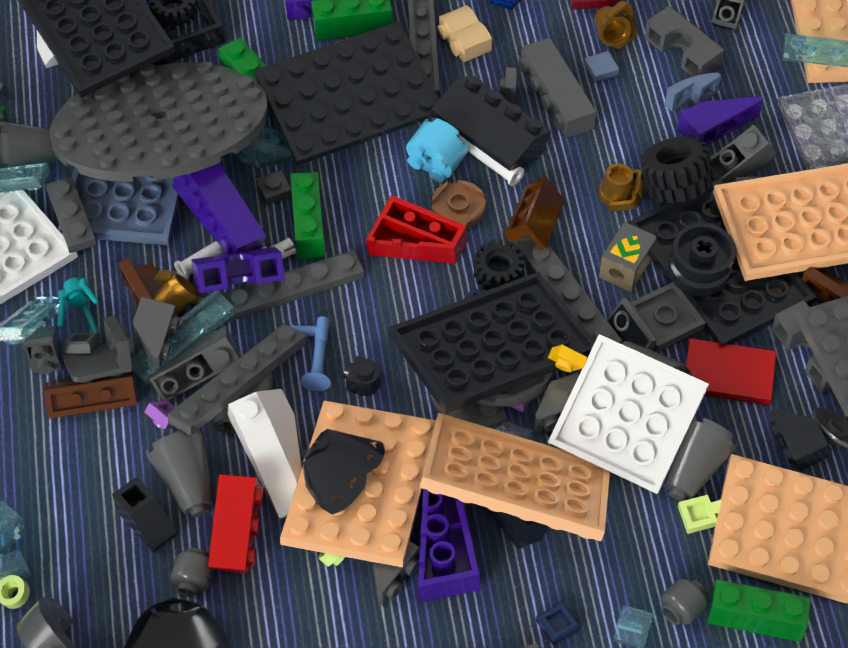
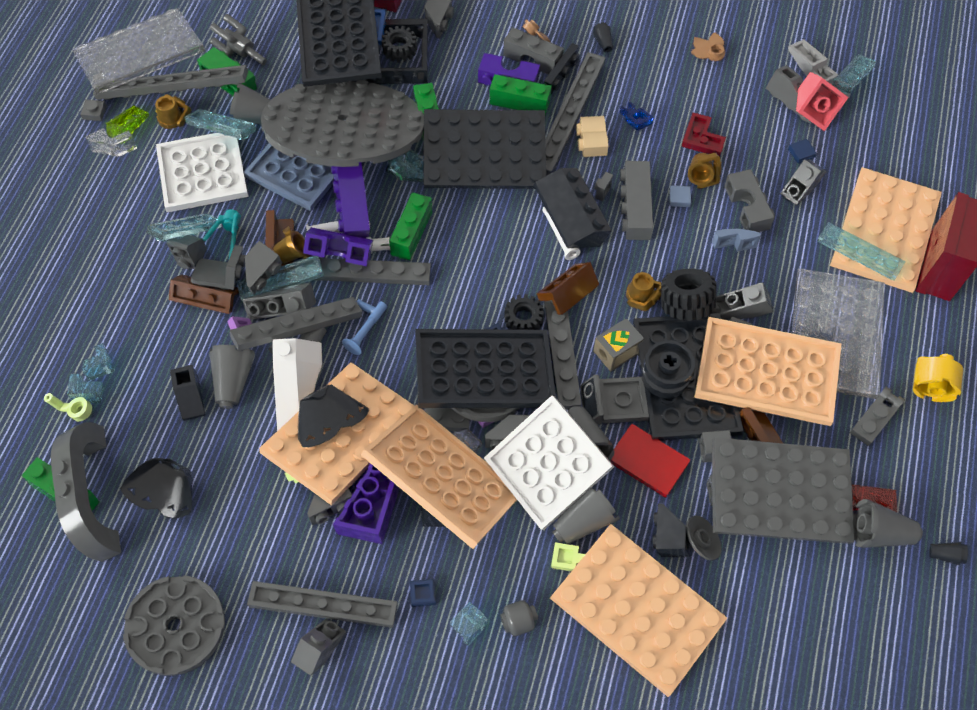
camera: 25 degrees right, 5 degrees up
dark grey plate [45,176,96,253] -> none
dark grey tile [62,333,101,354] -> none
dark grey head [170,548,214,597] -> none
red wedge [208,474,263,574] -> none
dark grey plate [256,170,292,205] -> none
black plate [343,356,380,396] -> none
red wedge [366,195,468,264] -> none
medium azure brick [406,118,469,183] -> none
medium nougat tile [432,180,486,228] -> none
yellow plate [548,345,588,372] -> none
dark purple slope [677,96,763,145] -> none
green brick [707,579,811,642] -> none

